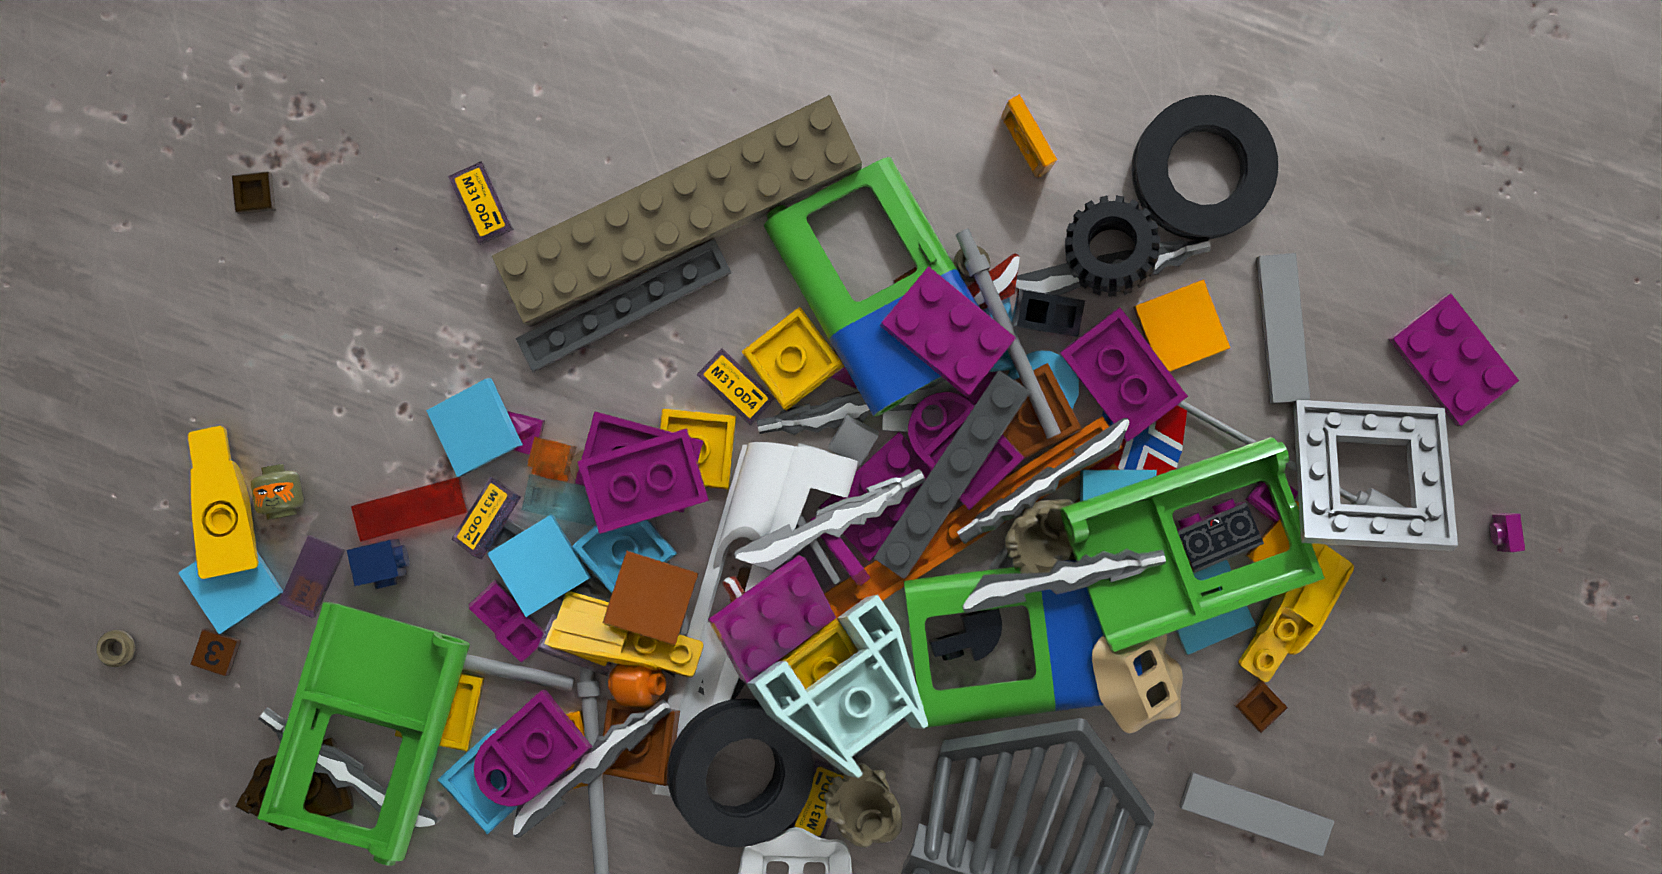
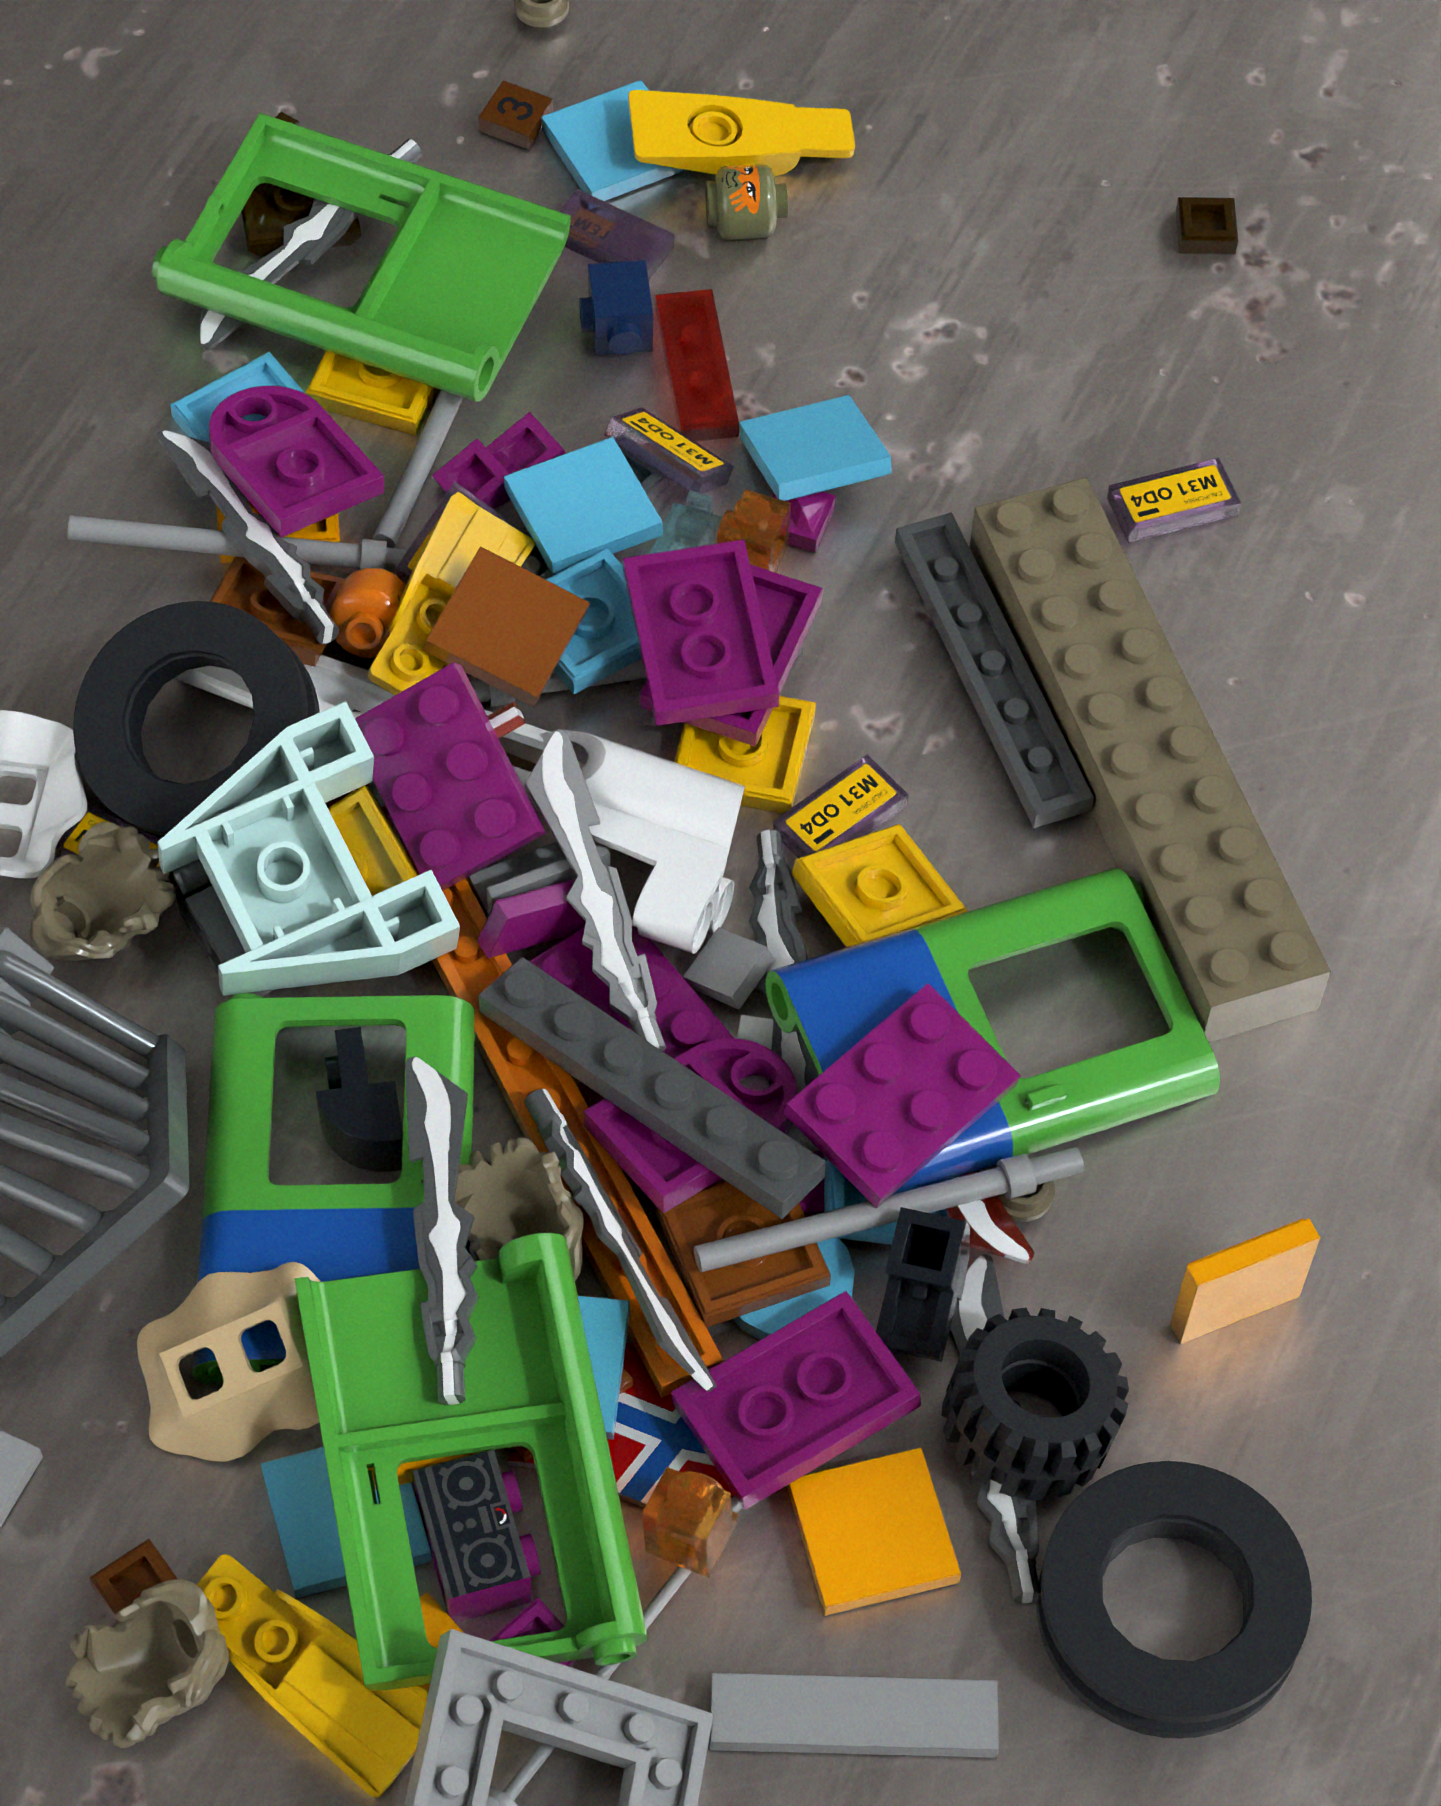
camera: 90 degrees right, 30 degrees down
none -> dark tan hair [66,1579,229,1748]
none -> clear orange brick [642,1467,739,1578]

